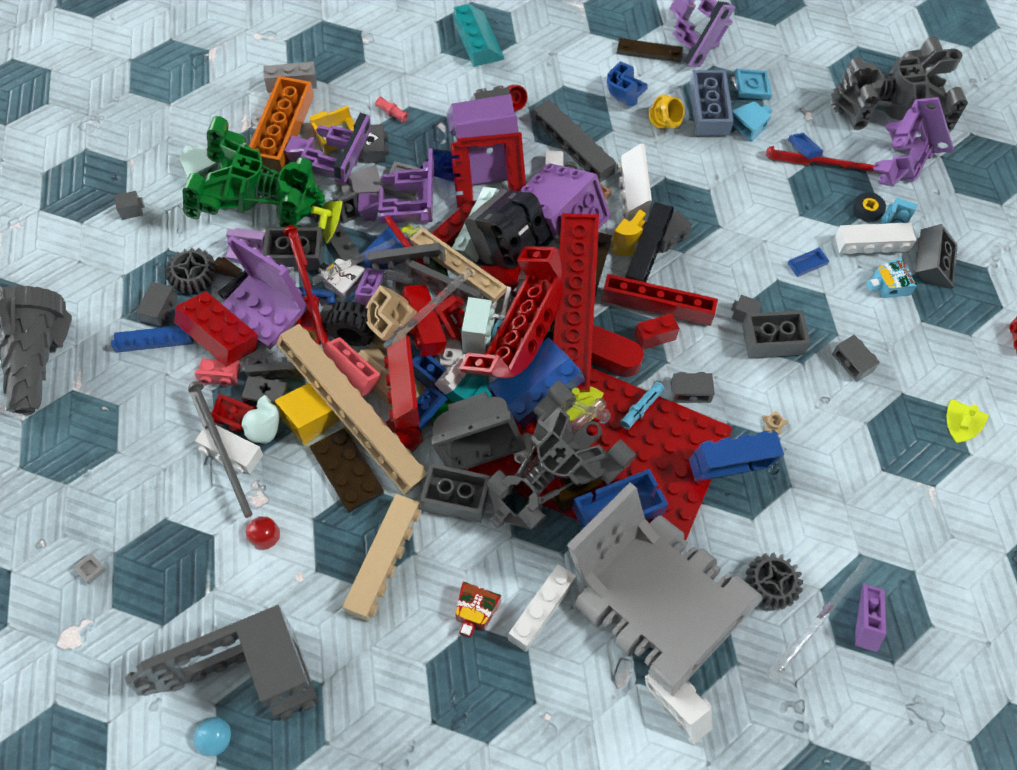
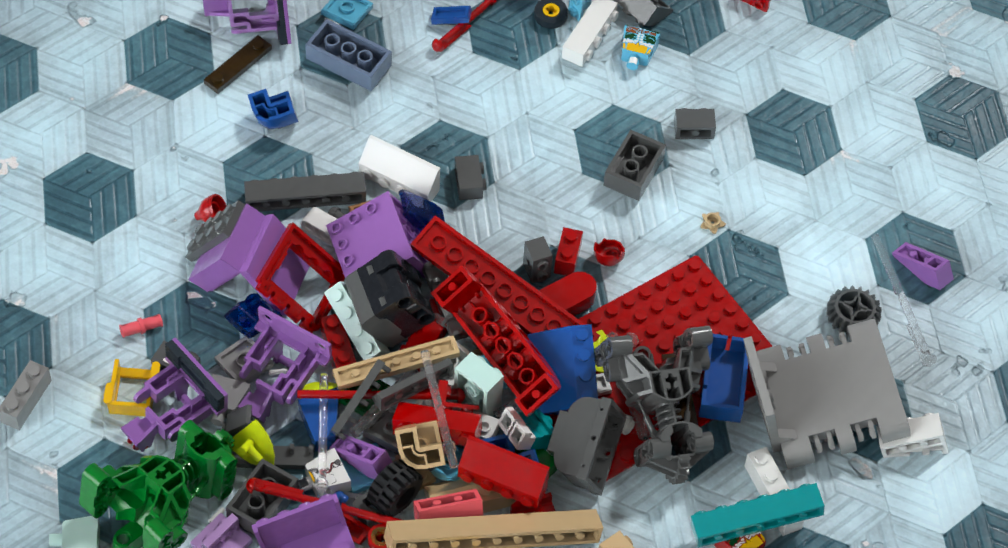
camera: 60 degrees left, 5 degrees down
orange brick [249,76,314,173] -> none
dark grey brick [420,463,491,523] -> none
teal slope [453,4,504,67] -> none
red brick [601,274,718,326] -> none
yellow brick [611,210,646,256] -> none
medium azure pin [619,382,665,430] -> none
black beam [625,202,674,282] -> none
yellow helmet [649,94,685,129] -> none
dark grey brick [670,372,715,403] -> none
blue piece [689,431,784,482] -> none
dark grey brick [731,294,762,323] -> none
medium azure torso [732,102,772,142] -> none
blue tile [788,247,829,277] -> none
neon yellow shield [946,399,989,443] -> none
none -> clear blue slope [398,189,445,232]
none -> dark grey brick [523,236,553,283]
none -> red hair [594,238,625,267]
none -> teal brick [691,483,825,548]

